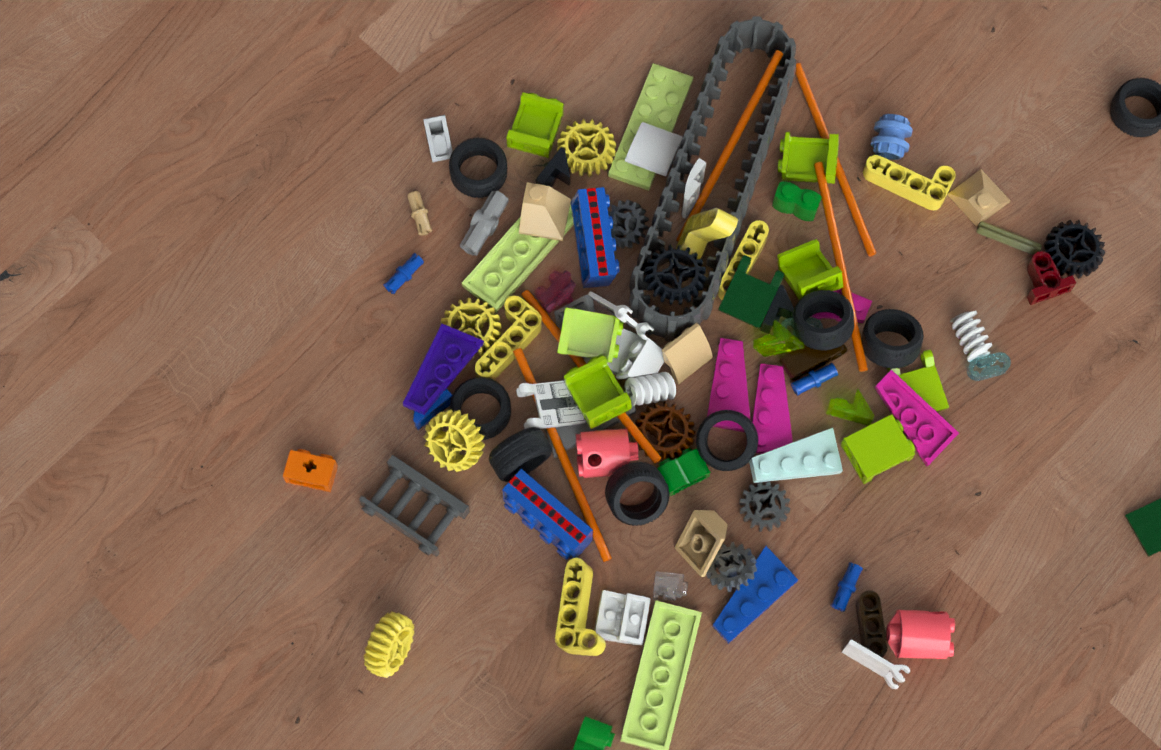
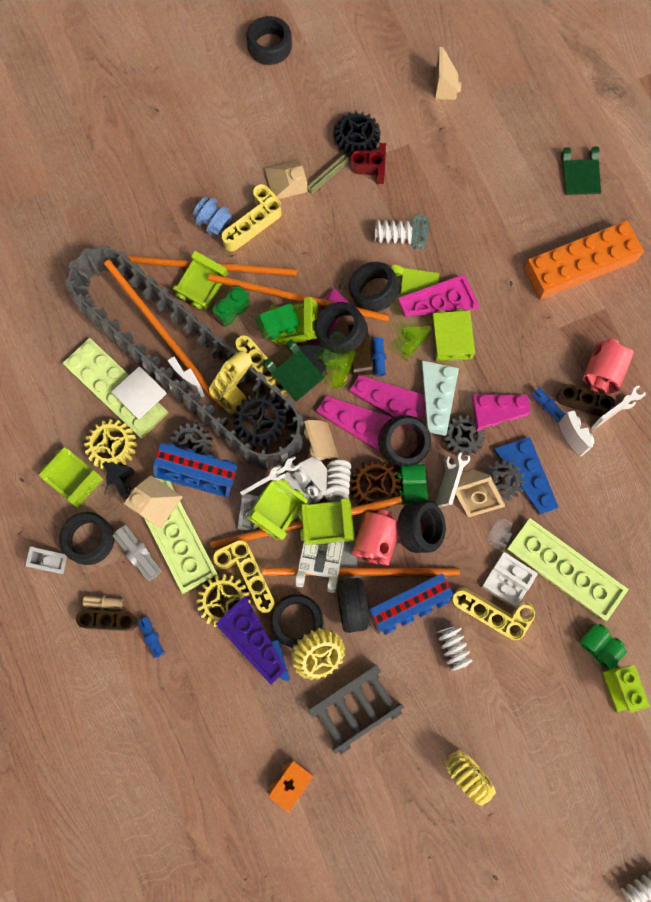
camera: 65 degrees left, 5 degrees up
clear pink hips [534,270,576,313] -> none
none -> dark brown beam [76,610,138,631]
none -> green brick [255,304,300,341]
none -> white flag [435,452,470,507]
none -> white piece [436,626,473,672]
none -> dark pink wing [471,394,531,431]
none -> orange brick [524,220,644,300]
none -> white slope [559,411,594,456]

